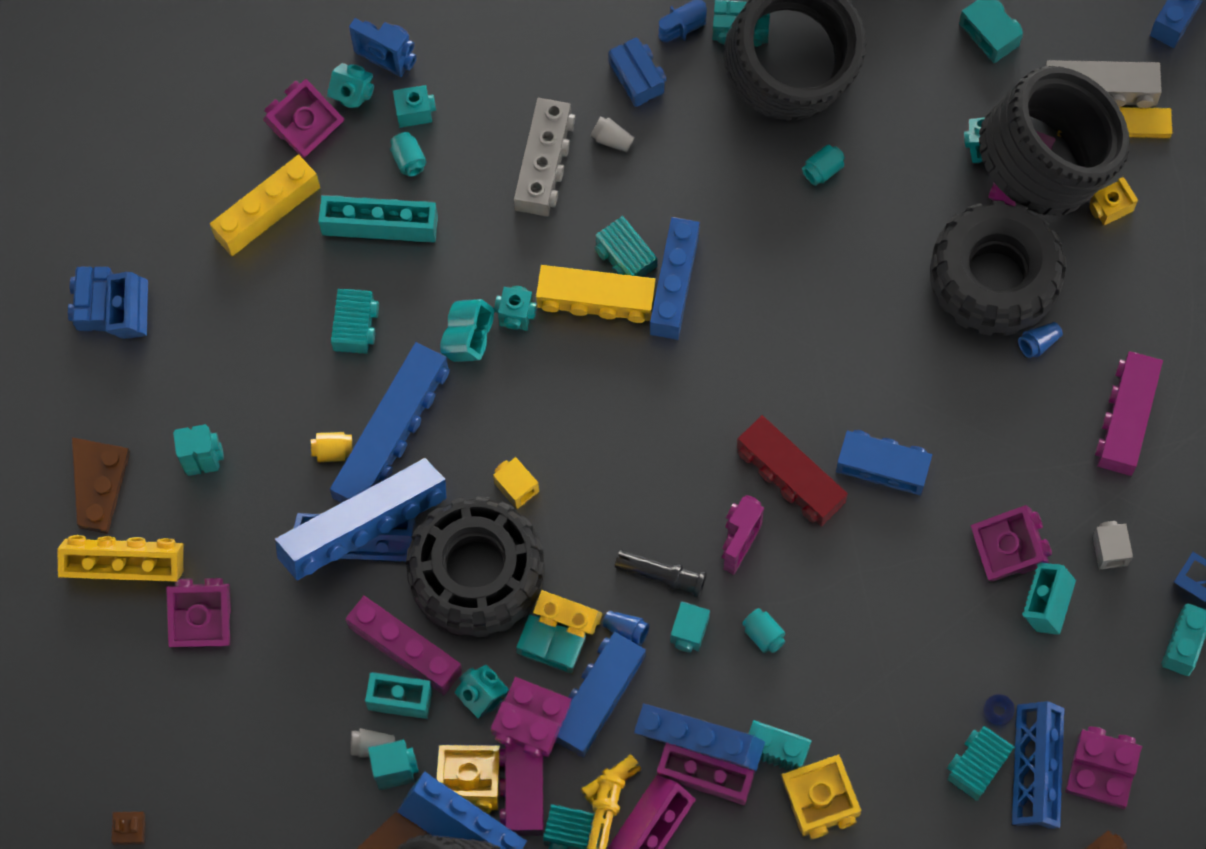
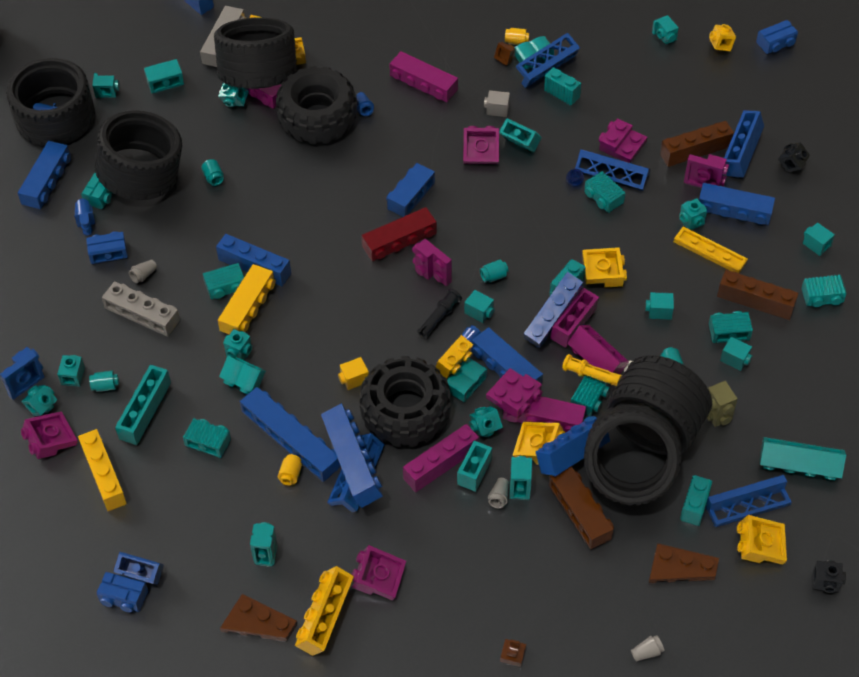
camera: 75 degrees left, 15 degrees down
yellow pin [581,754,642,805] -> none

